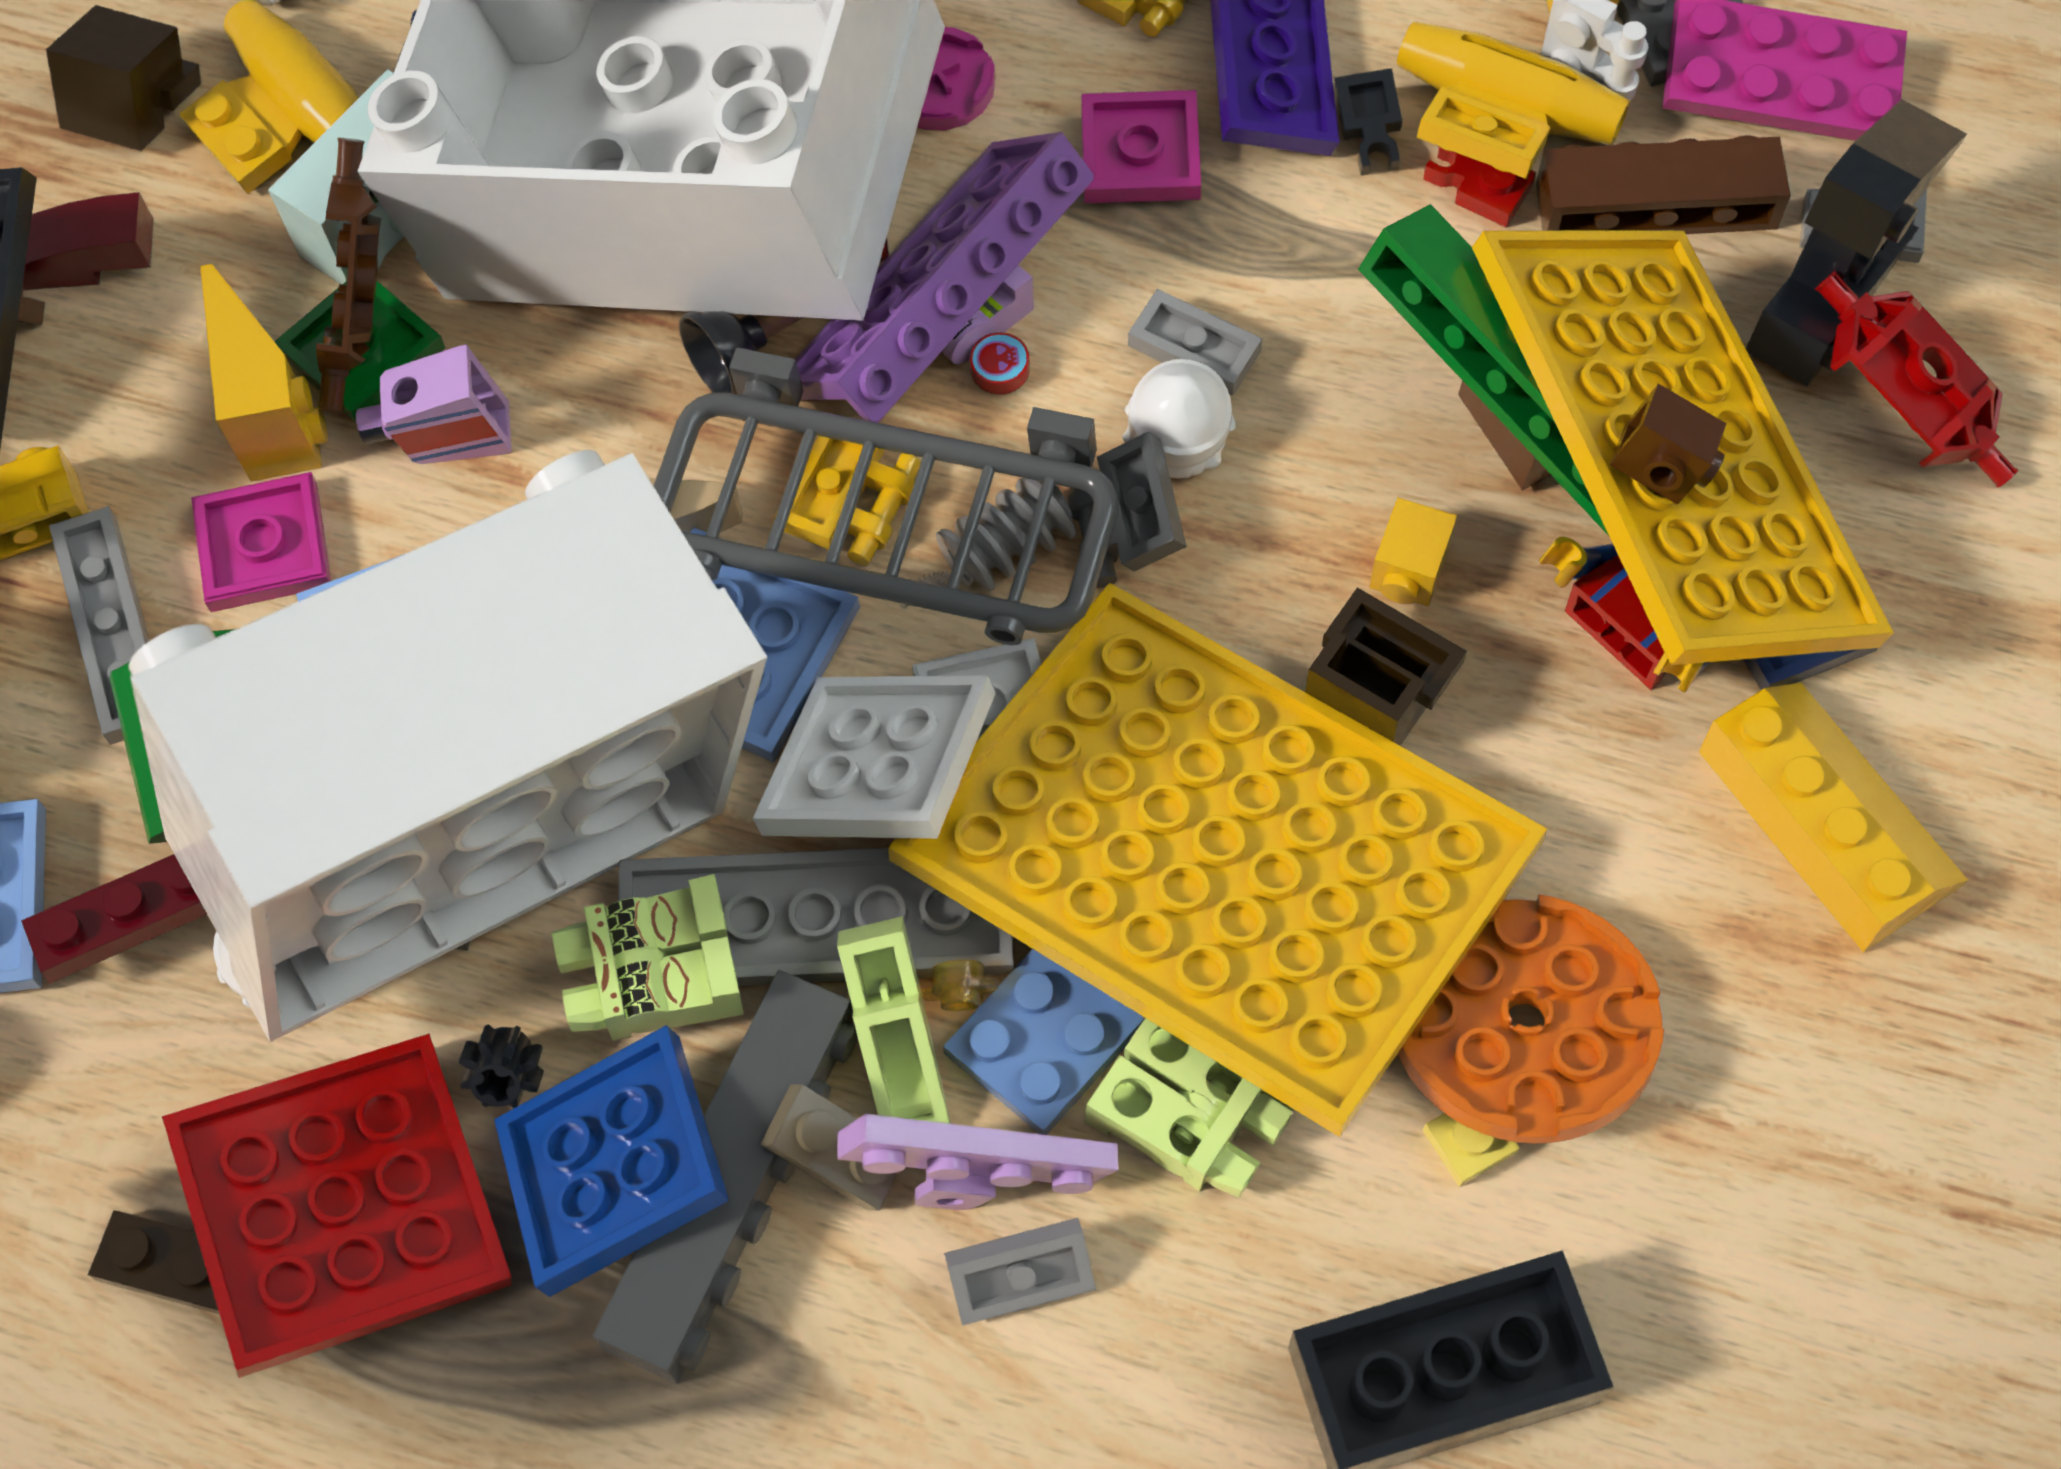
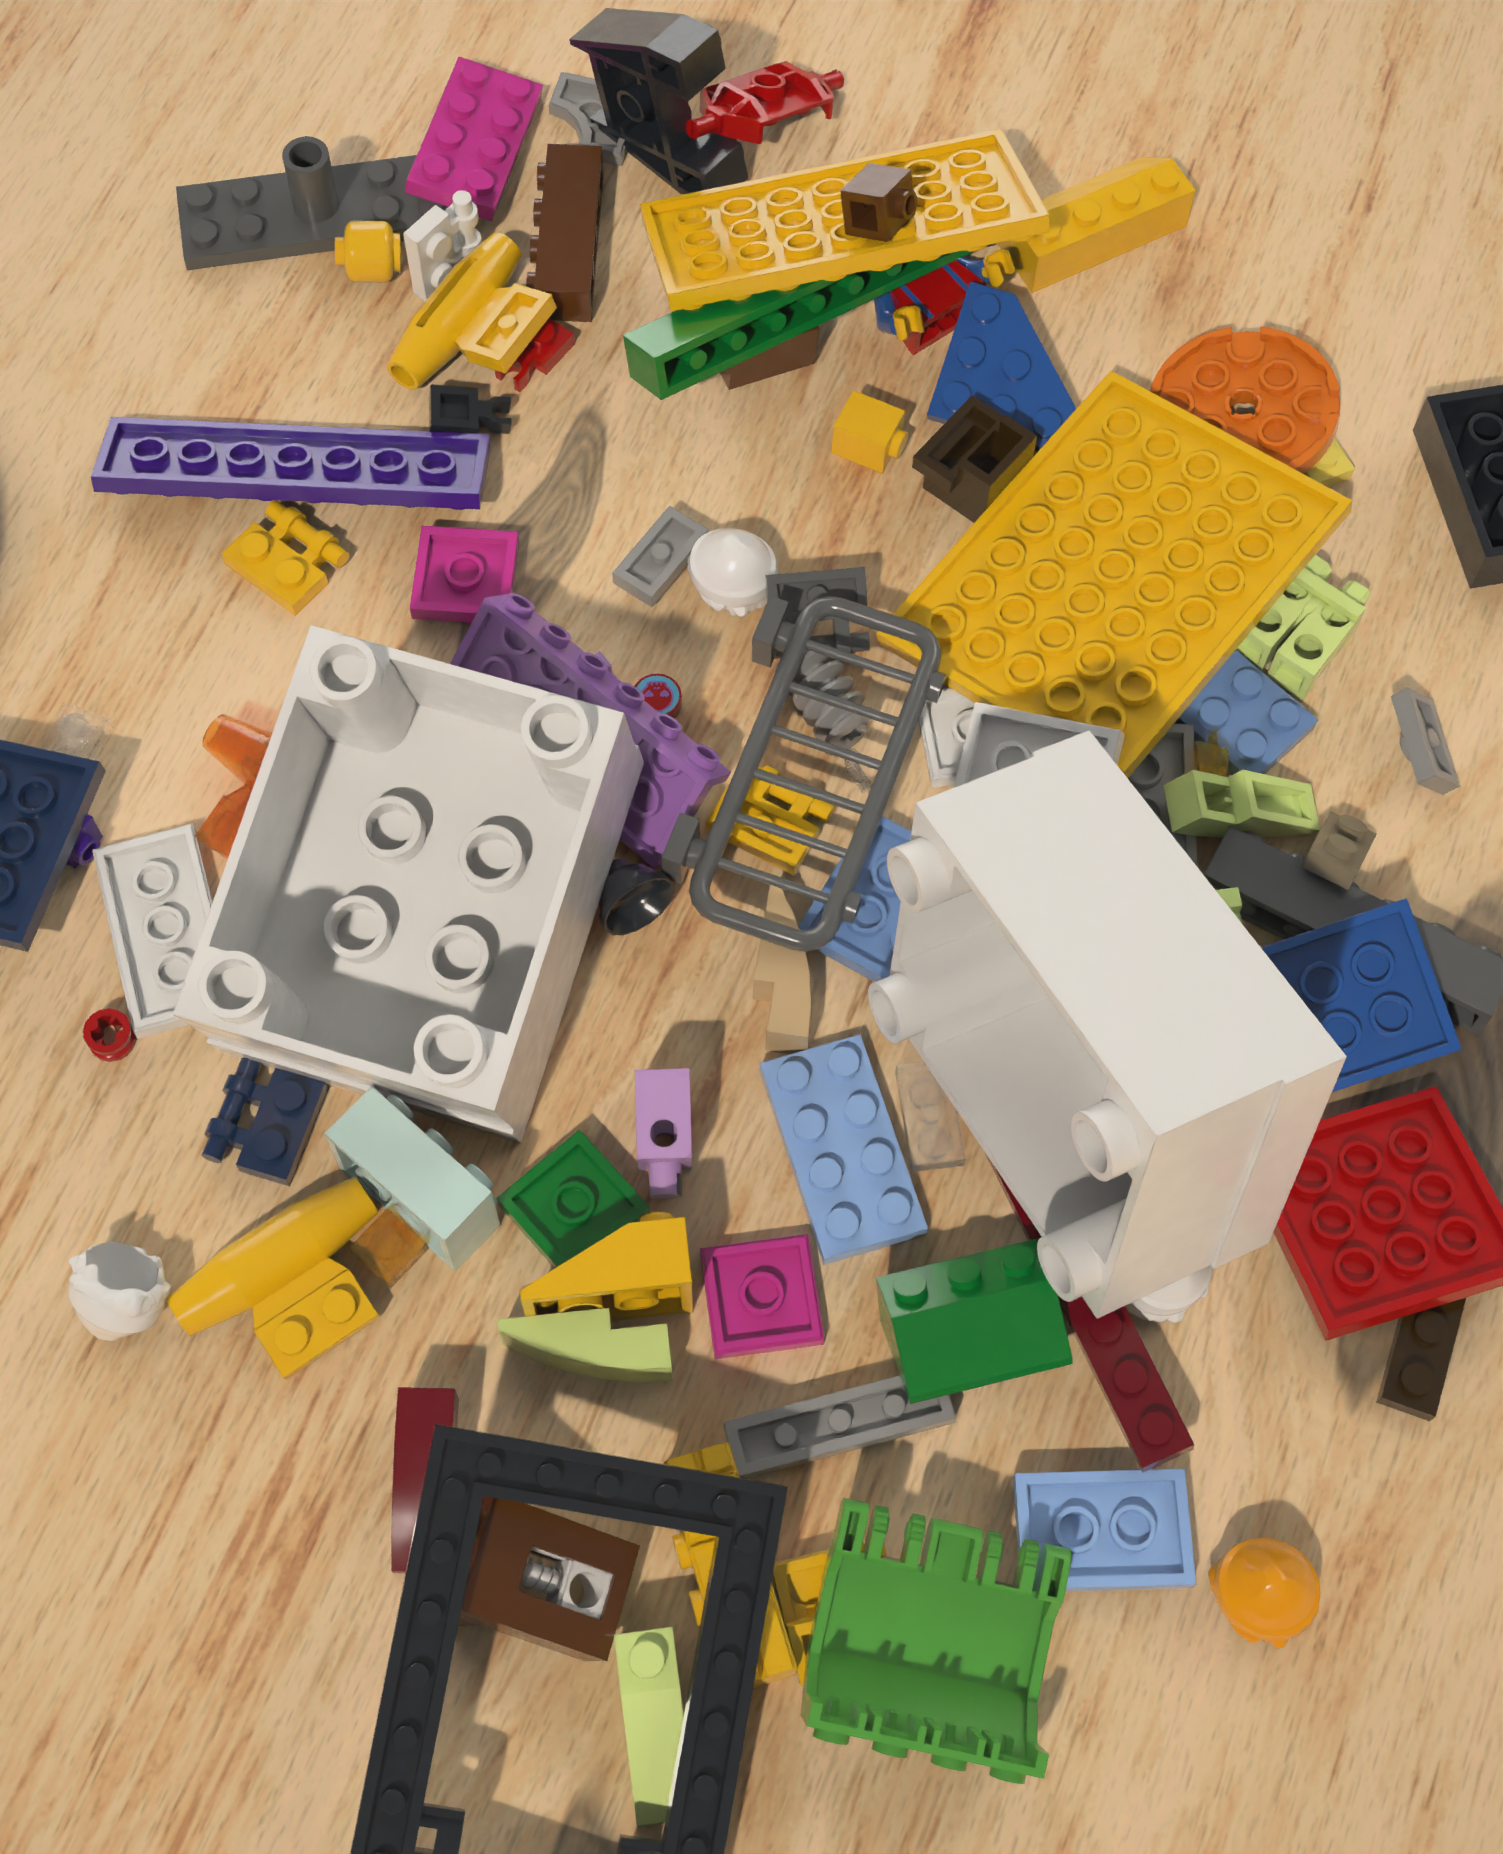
camera: 90 degrees left, 0 degrees up
dark brown plate [46,5,201,151] -> none
reddish brown plate [316,138,382,411] -> none
lavender plate [837,1114,1118,1210] -> none
none -> yellowish green slope [497,1308,673,1383]
none -> blue plate [927,282,1076,452]

